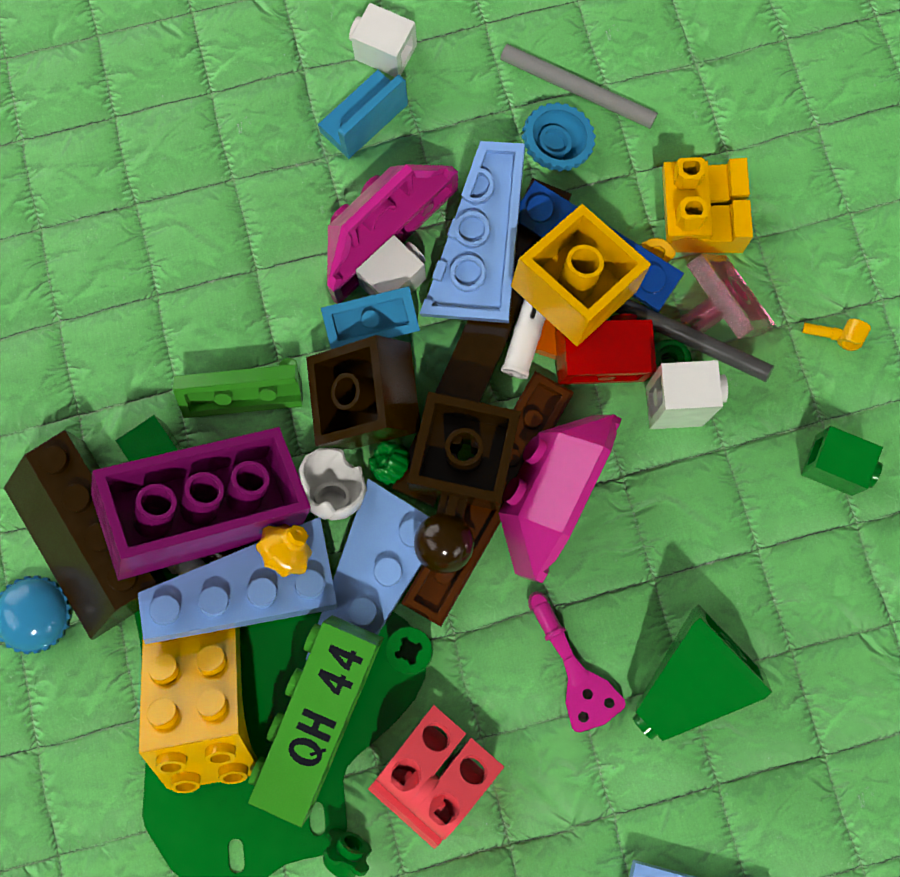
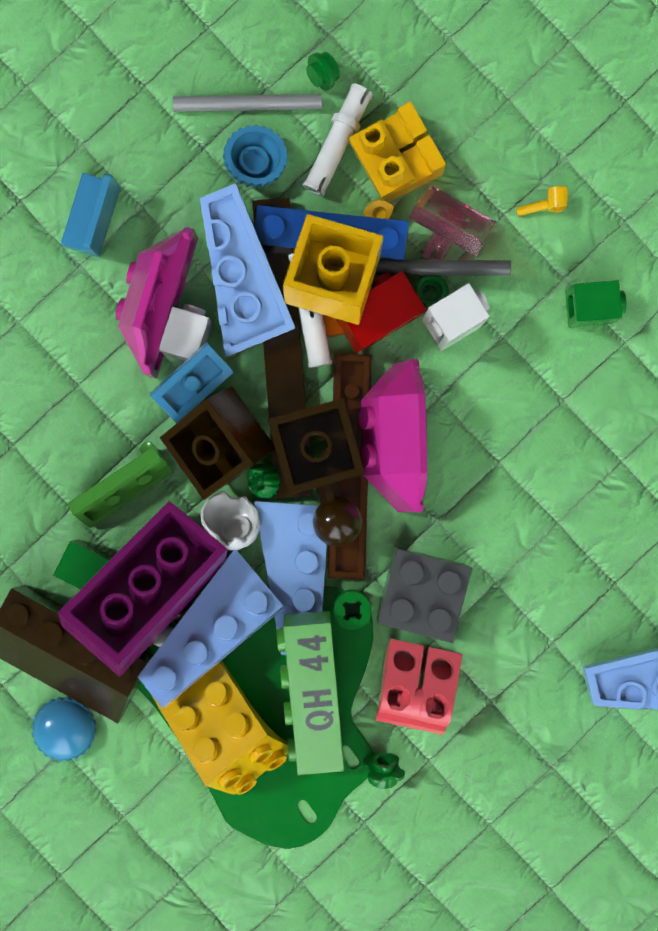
camera: 30 degrees left, 10 degrees up
yellow piece [256,524,312,577] -> none
white brick [349,3,417,77] -> none
dark pink piece [528,591,626,733] -> none
green slope [633,604,772,741] -> none
none -> white pin [302,83,373,197]
none -> green plate [306,52,340,91]
none -> dark grey brick [376,546,472,643]

